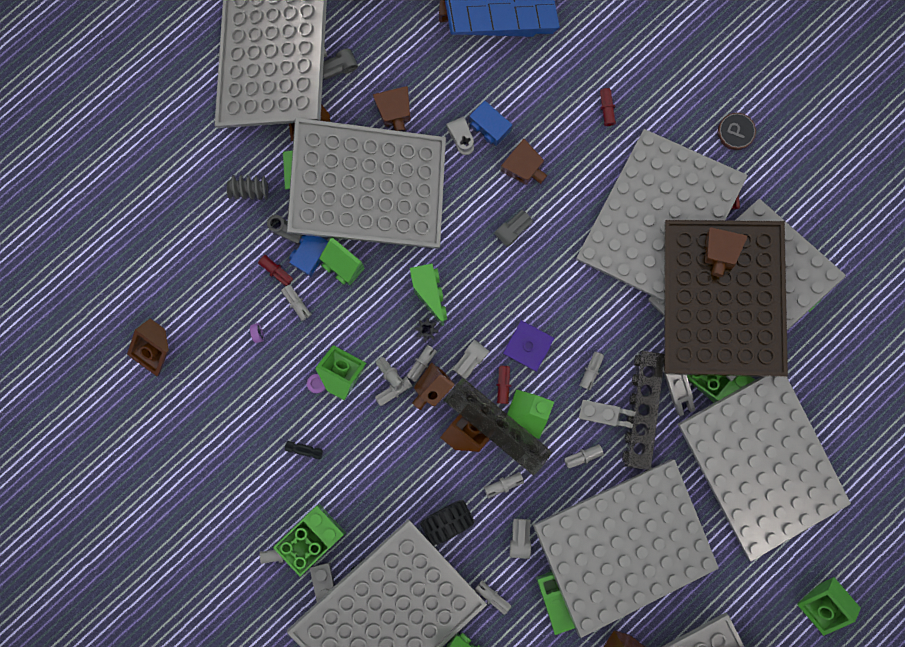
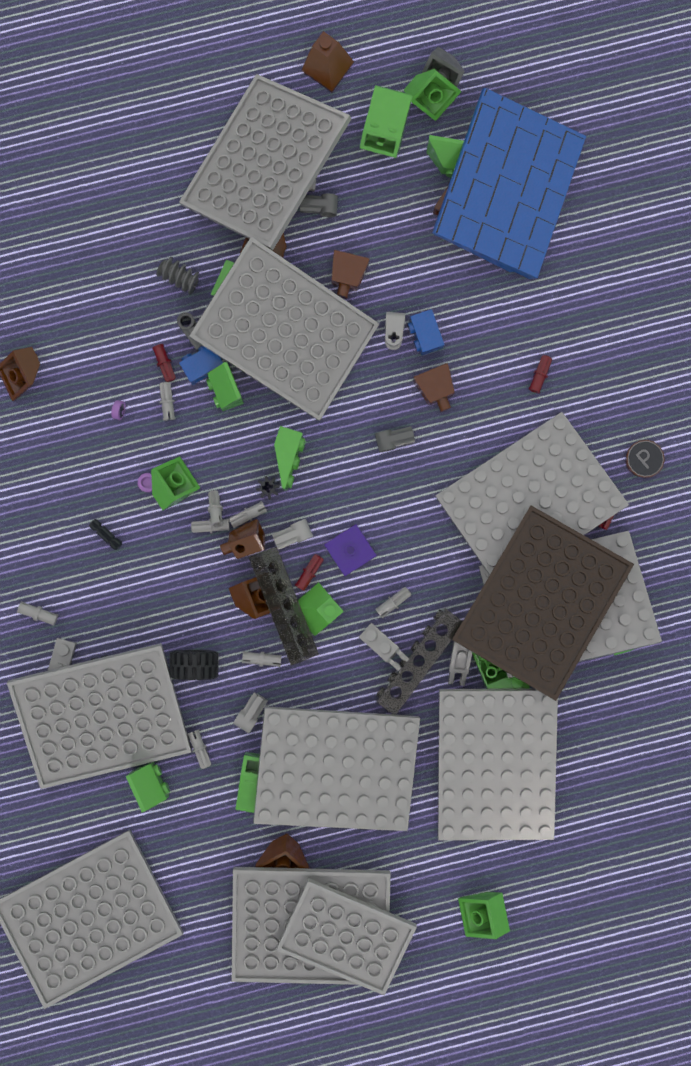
camera: 25 degrees right, 5 degrees up
bright green slope [273,504,346,577] -> none
light grey axle [564,444,604,468] -> none
reddish brown torso [705,227,747,277] -> none

